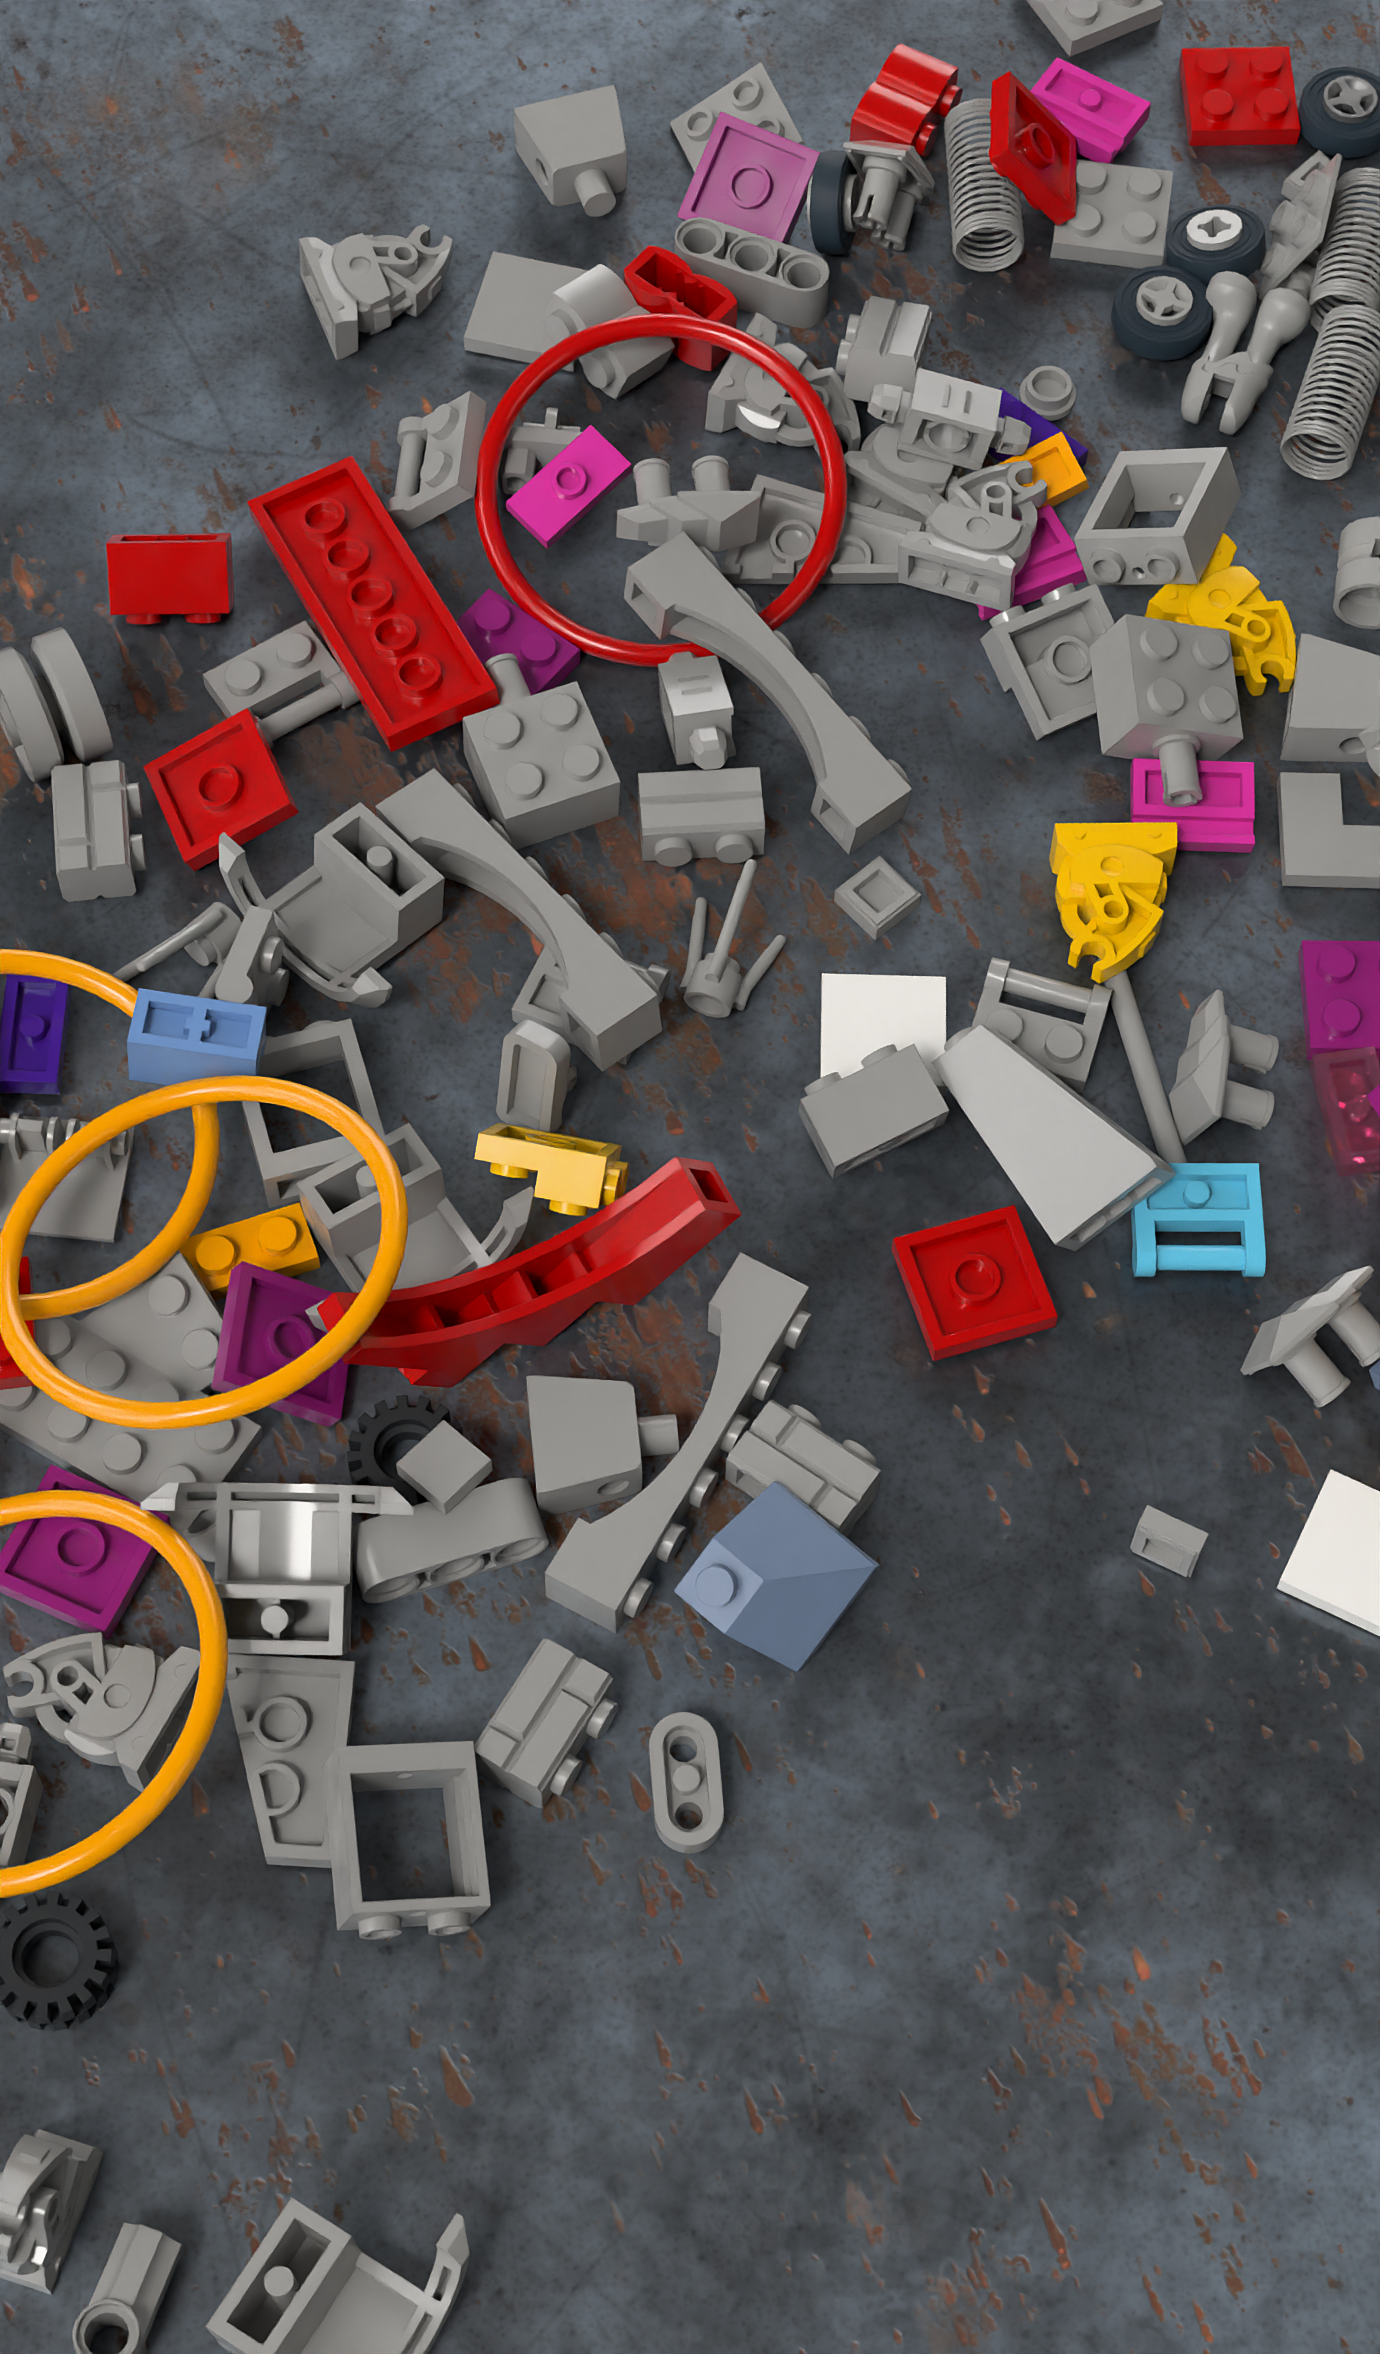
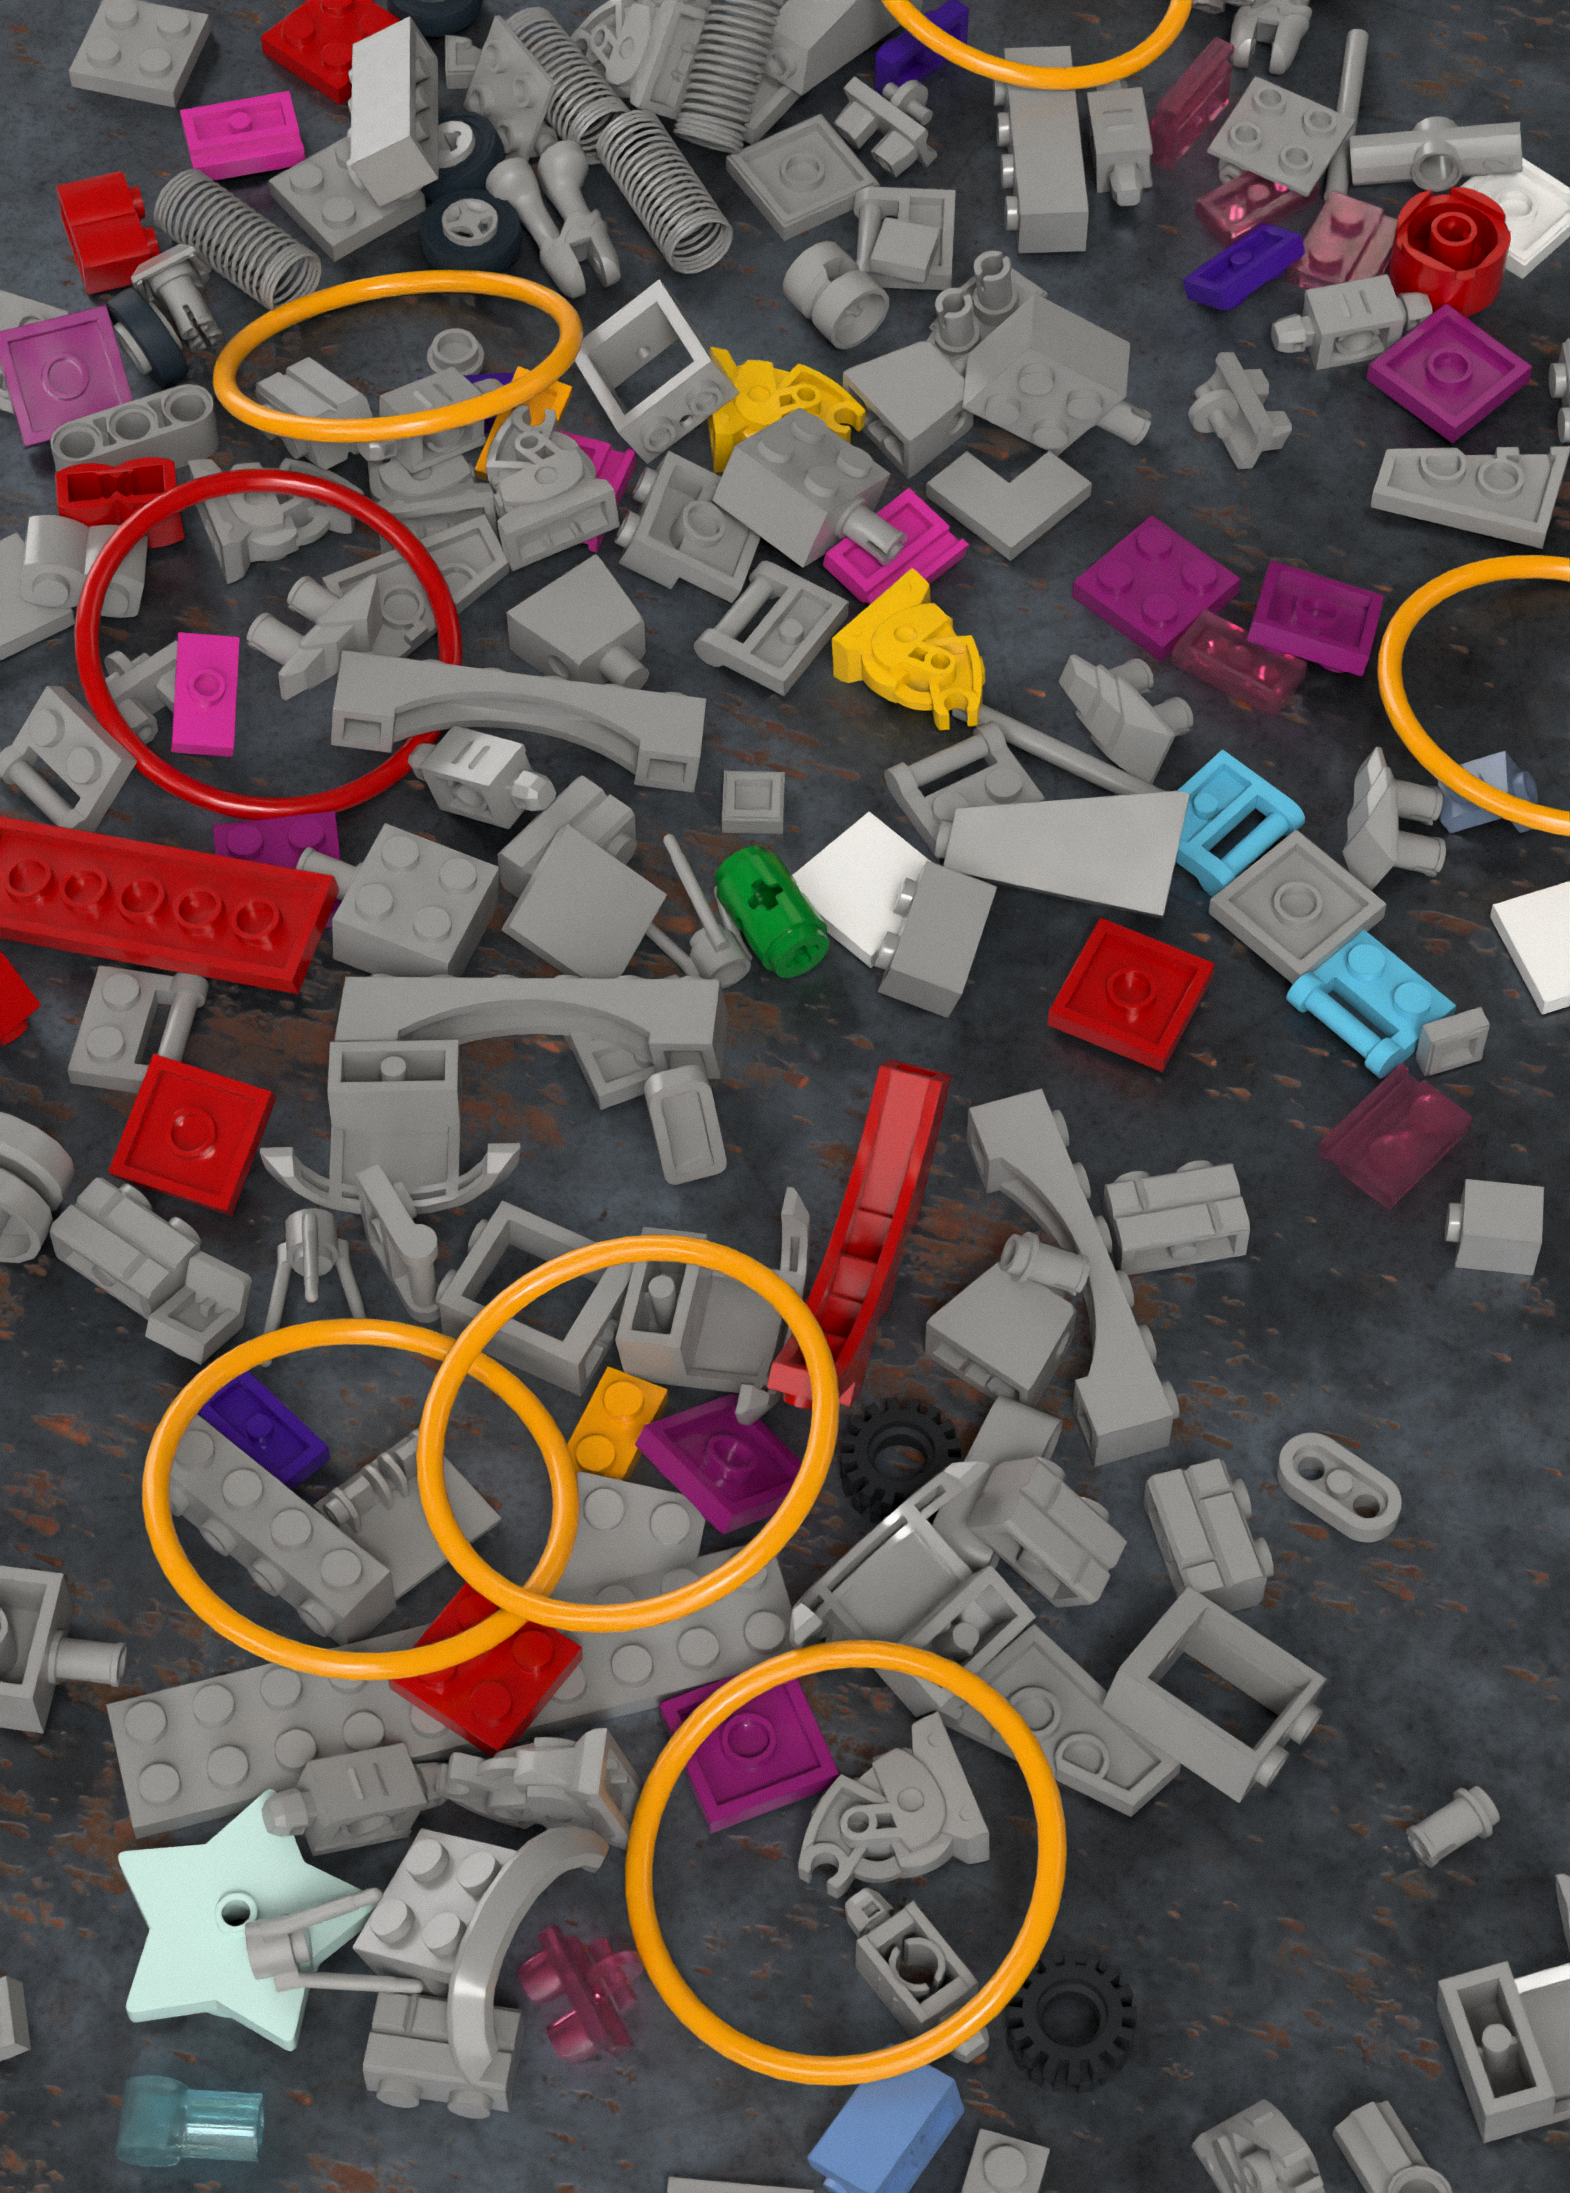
camera: 45 degrees left, 5 degrees down
medium blue hinge [127,988,267,1085] -> none
light grey tile [396,1420,493,1515] -> none
yellow plate [474,1122,629,1216] -> none
sand blue slope [674,1481,880,1672] -> none
red plate [988,71,1076,226] -> none
none -> light grey bracket [145,1251,252,1365]
none -> light orange piece [213,270,583,443]
none -> light grey brick [347,16,439,207]
none -> light grey tile [501,824,667,979]
none -> light grey torso [506,554,649,690]
none -> light grey plate [694,561,849,696]
none -> green piece [714,845,829,978]
none -> light grey brick [966,1457,1127,1608]
none -> light grey pin [1000,1231,1090,1296]
none -> light grey plate [1208,829,1387,984]
none -> medium azure plate [1286,930,1456,1079]
none -> clear pink plate [1318,1063,1473,1210]
none -> light grey pin [1406,1786,1500,1868]
none -> light grey brick [1445,1179,1544,1275]

